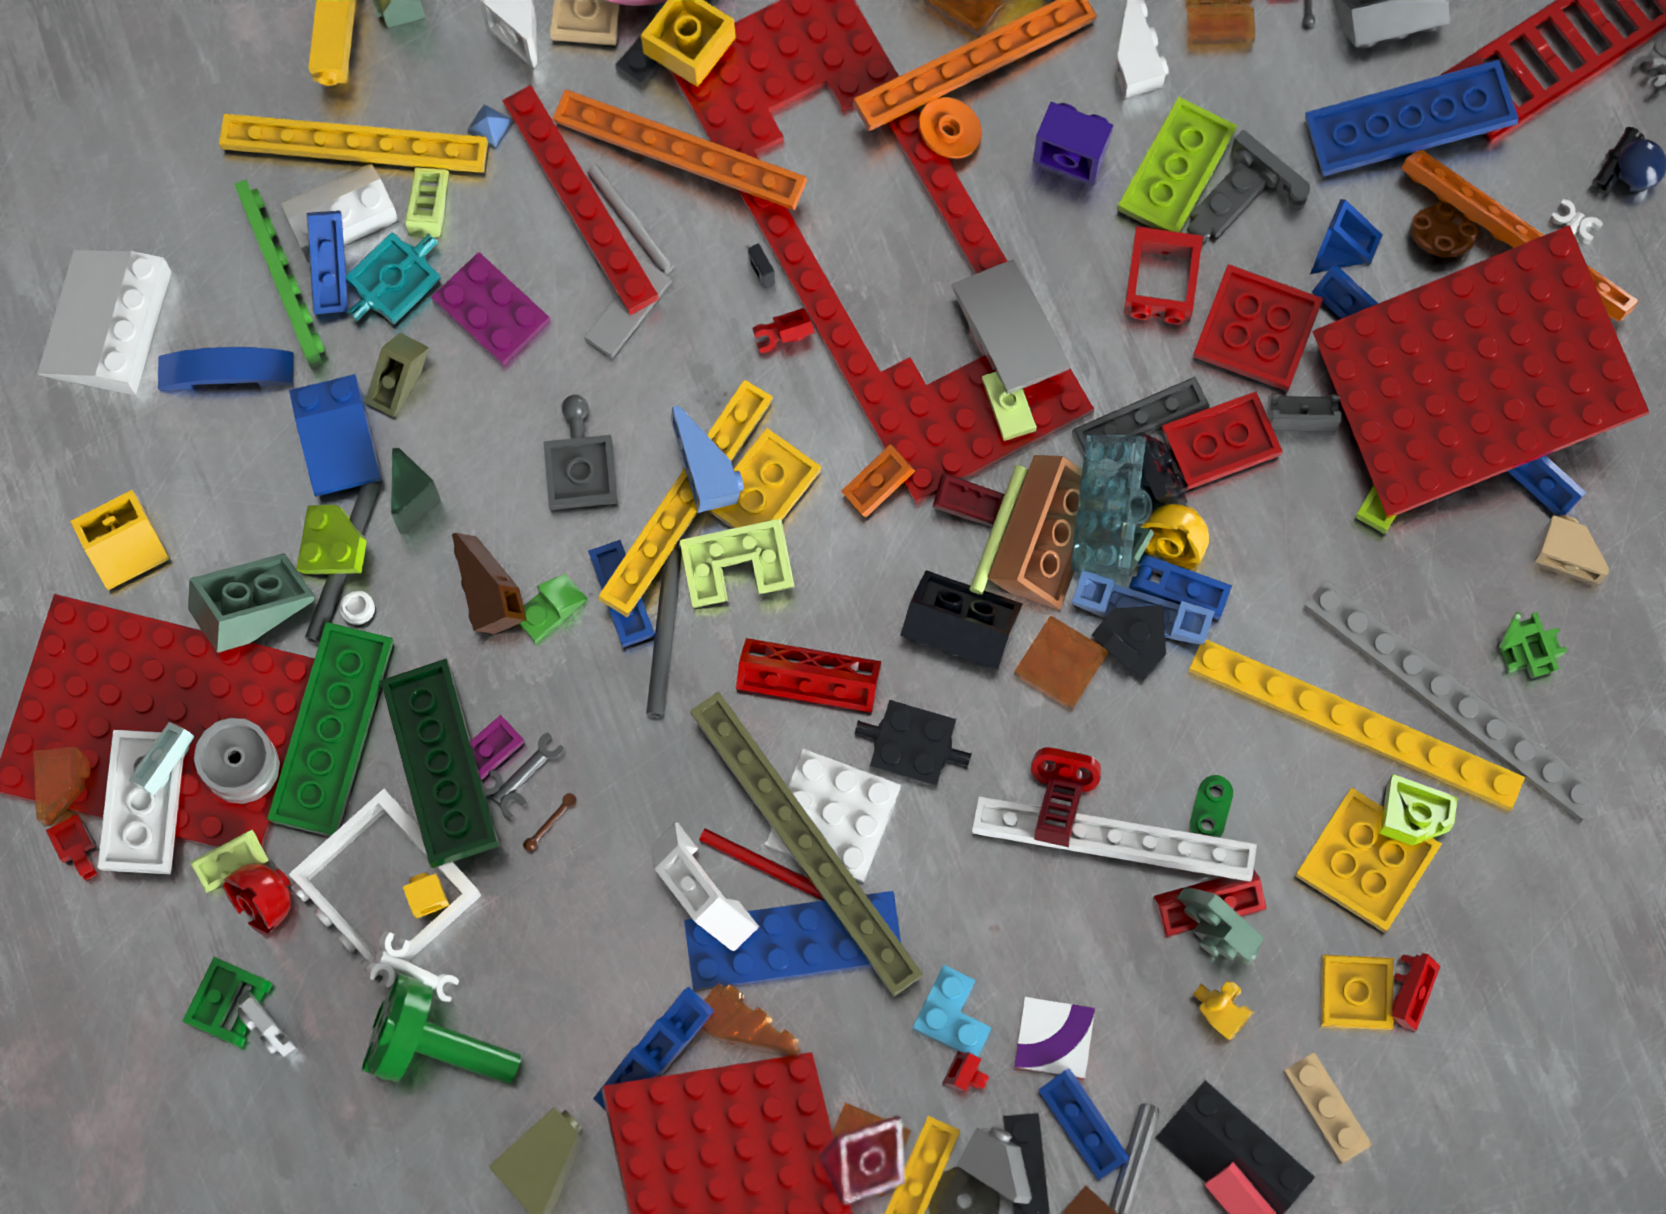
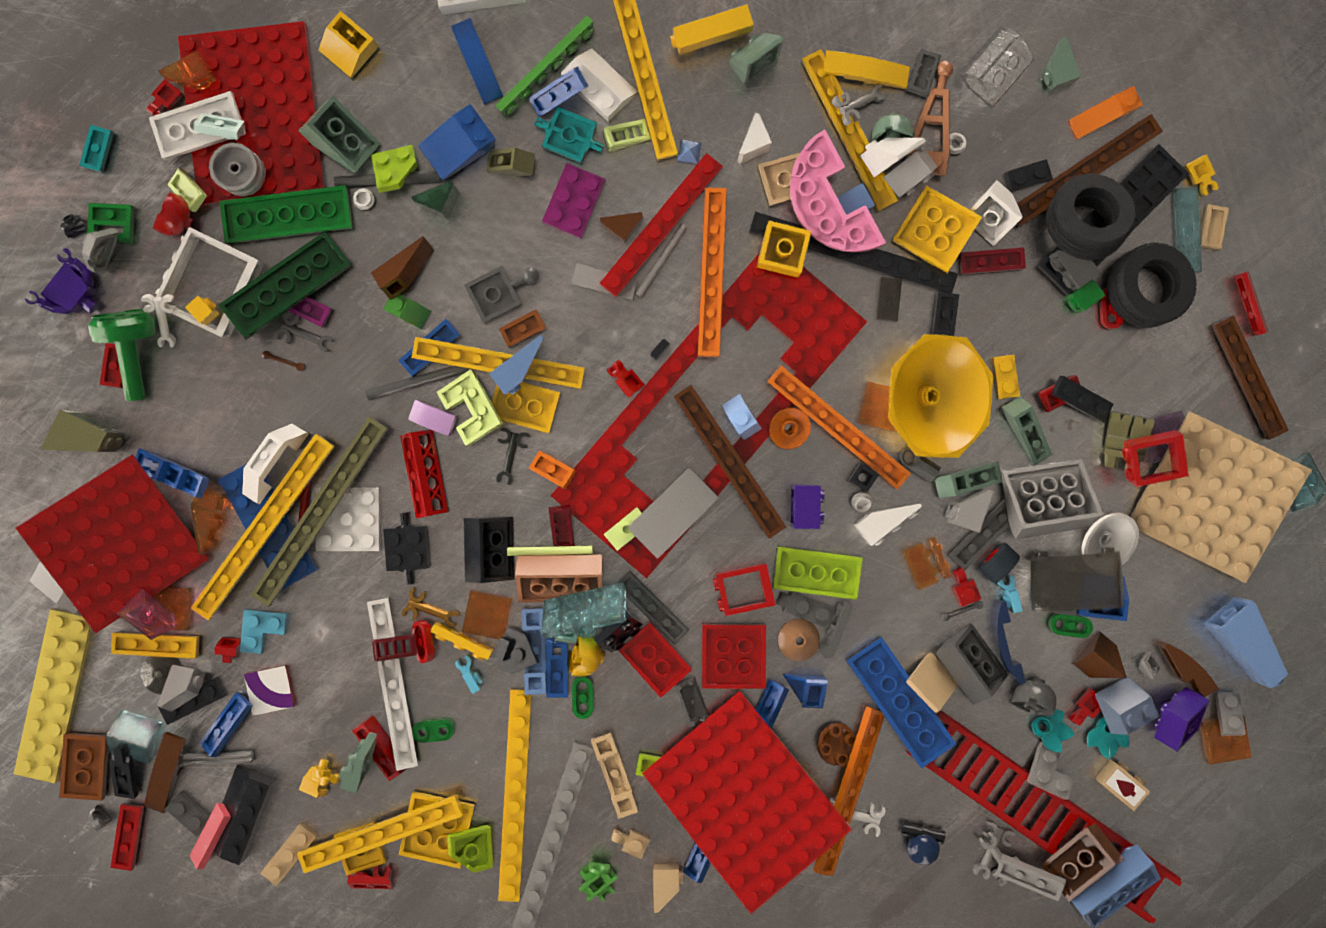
camera: 65 degrees right, 15 degrees up
none -> dark purple torso [25,248,99,314]
none -> black plate [60,214,88,238]
none -> teal plate [79,125,114,173]
none -> red plate [99,343,123,388]
none -> yellow plate [191,434,335,620]
none -> yellow plate [297,795,464,873]
none -> pearl gold bar [401,587,460,627]
none -> lavender slope [408,400,457,436]
none -> yellow plate [430,621,494,660]
none -> medium azure plate [455,654,483,694]
none -> pearl dark grey bar [496,428,530,485]
none -> dark orange plate [499,309,547,348]
none -> green plate [572,676,594,719]
none -> tan slope [591,733,638,819]
none -> reddish brown slope [600,212,643,243]
none -> tan plate [611,828,650,859]
none -> reddish brown plate [673,385,786,539]
none -> light blue slope [722,394,762,440]
none -> medium nougat dish [778,619,820,661]
none -> black plate [847,463,879,492]
none -> white plate [851,492,872,512]
none -> tan tile [906,652,958,713]

